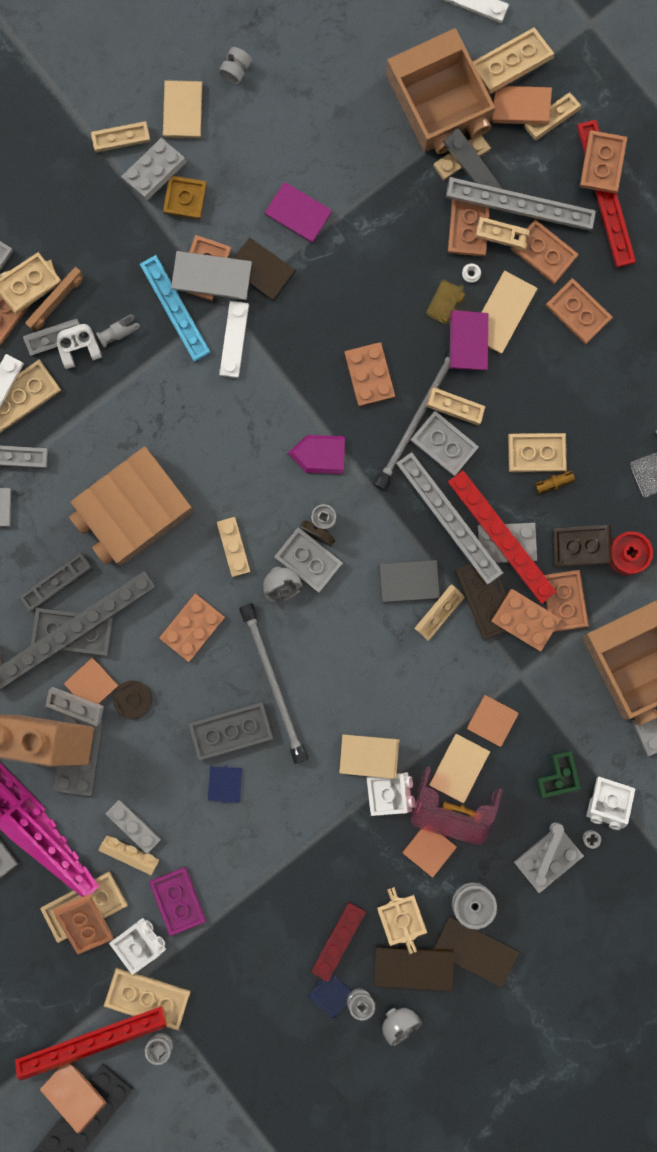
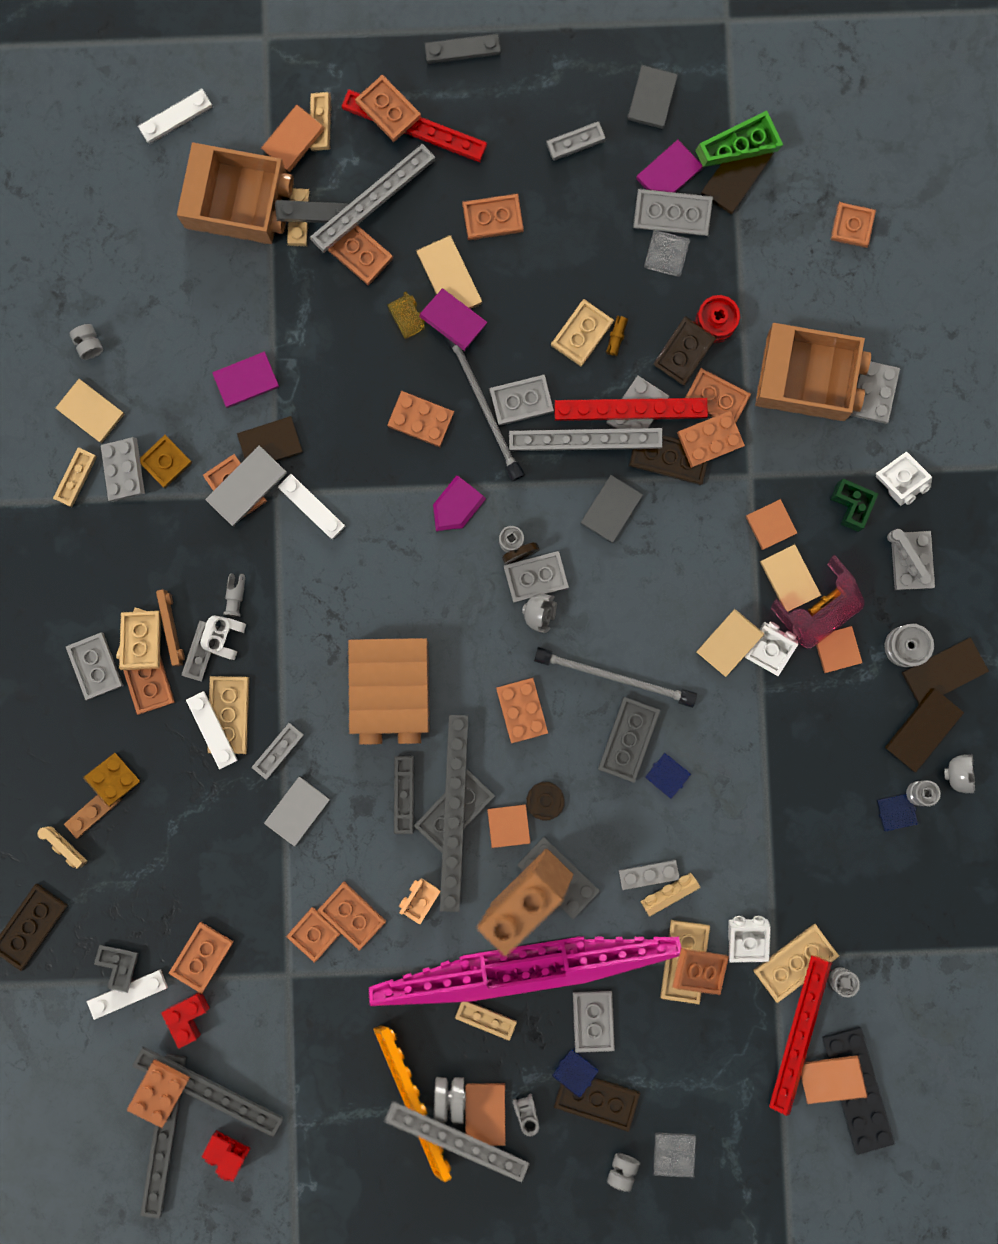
camera: 50 degrees left, 0 degrees up
light grey plate [46,687,104,726] -> none
medium azure tile [140,255,211,363] -> none
magenta tile [149,866,206,936] -> none
tan plate [217,517,250,577] -> none
dark red plate [311,902,366,982] -> none
tan plate [377,887,427,954] -> none
tan plate [414,585,465,641] -> none
tan plate [426,387,485,425] -> none
white plate [462,264,481,283] -> none
tan plate [473,28,554,94] -> none
tan plate [475,217,530,250] -> none
nougat tile [511,220,579,284] -> none
light grey bush [582,830,601,849] -> none

